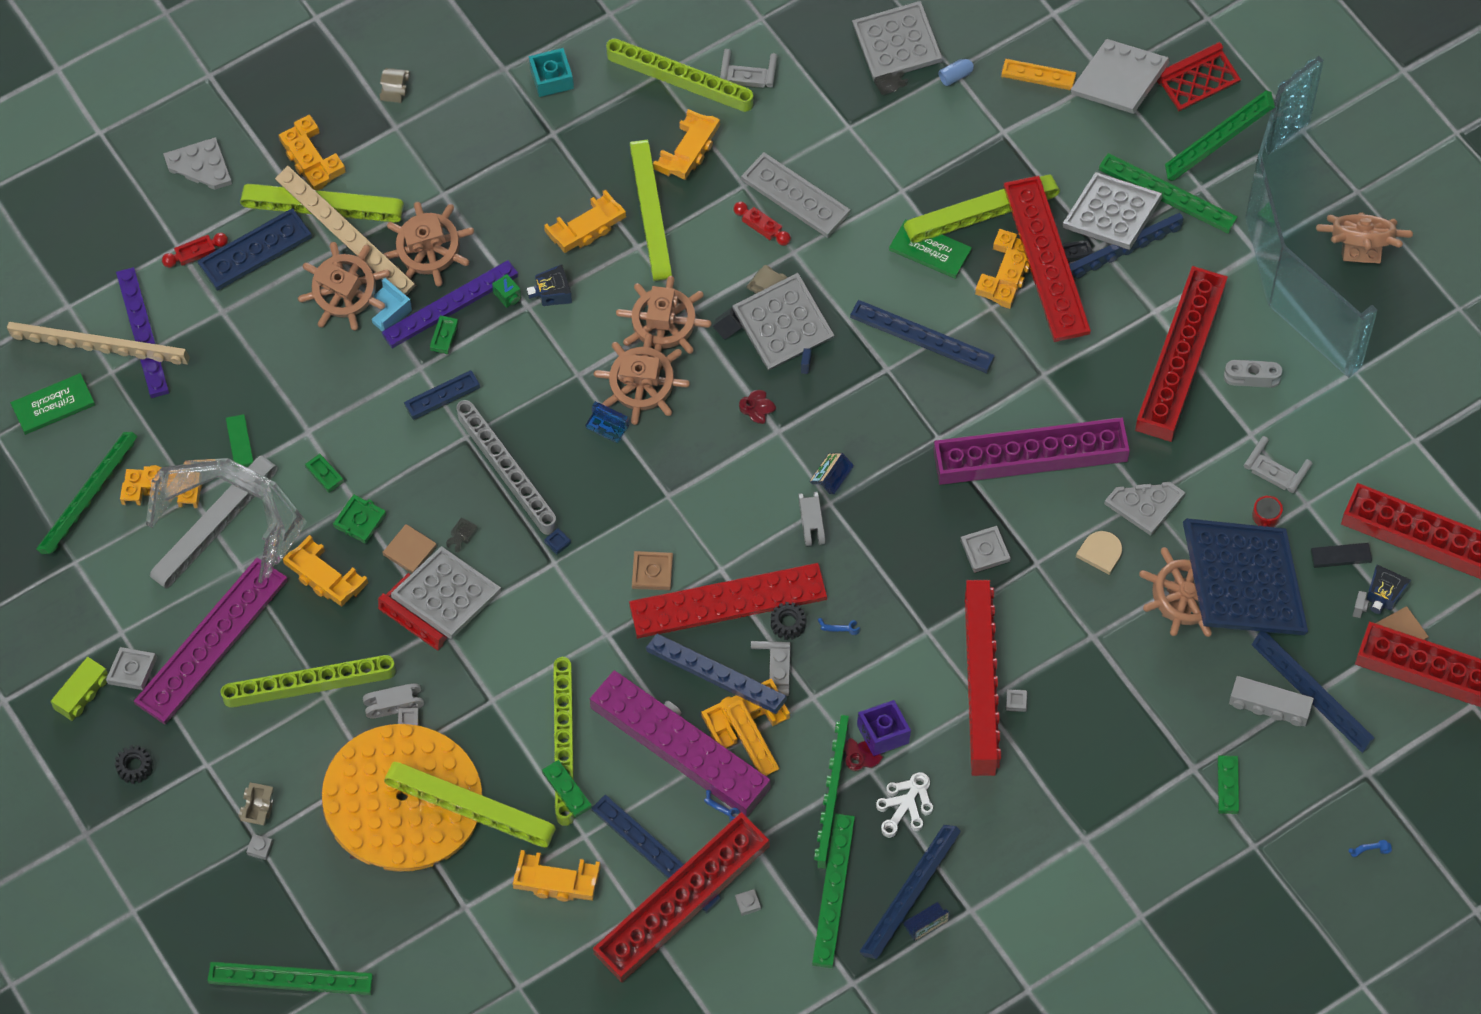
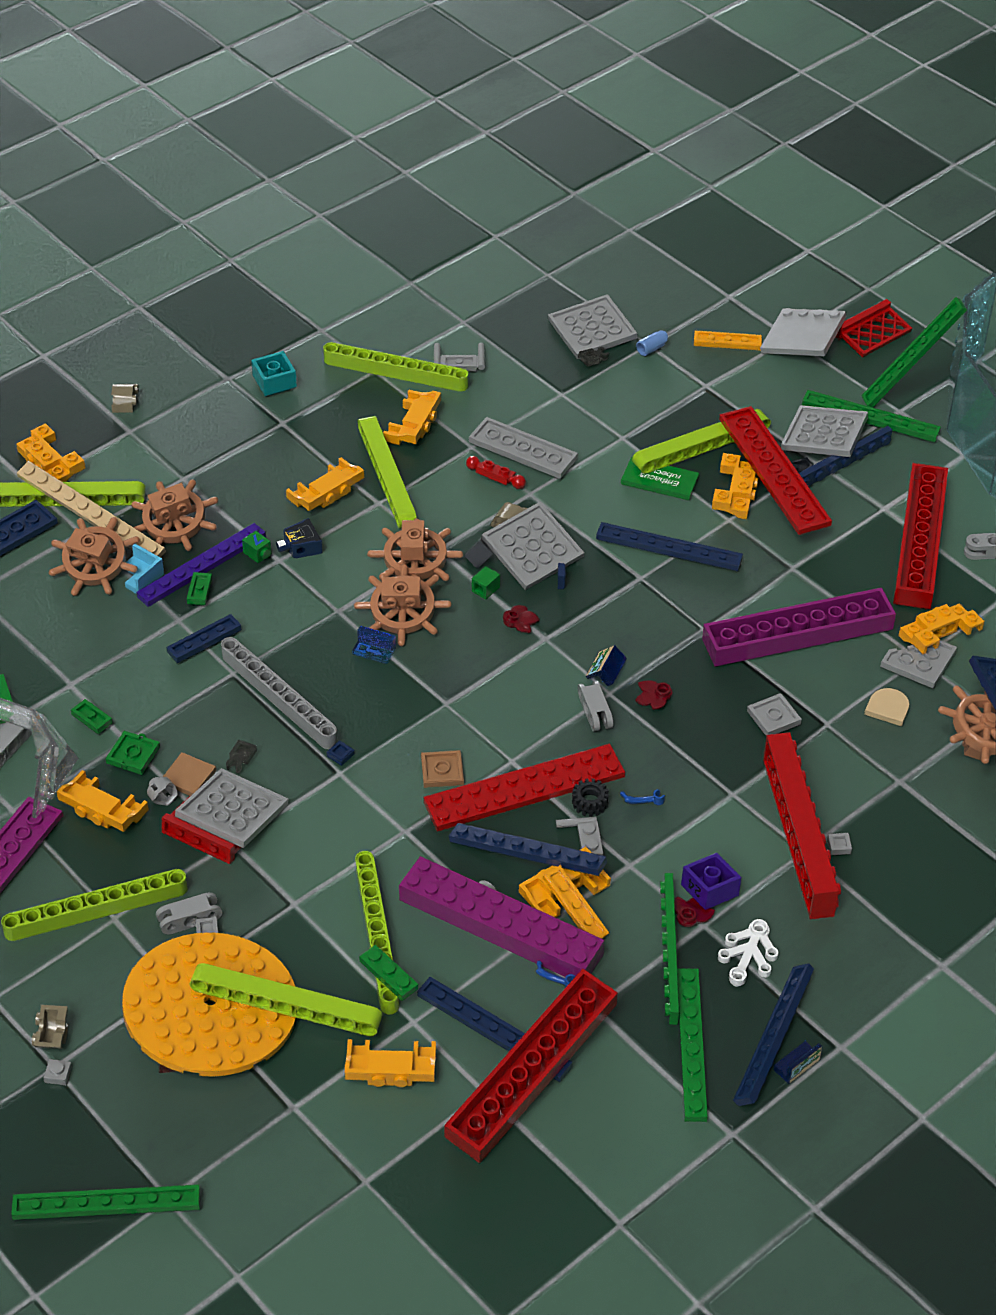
camera: 10 degrees left, 15 degrees down
light grey plate [735,889,761,916] -> none
none -> light grey piece [147,777,178,805]
none -> green brick [472,566,500,600]
none -> dark red plate [635,680,672,710]
none -> light orange bracket [898,603,985,654]

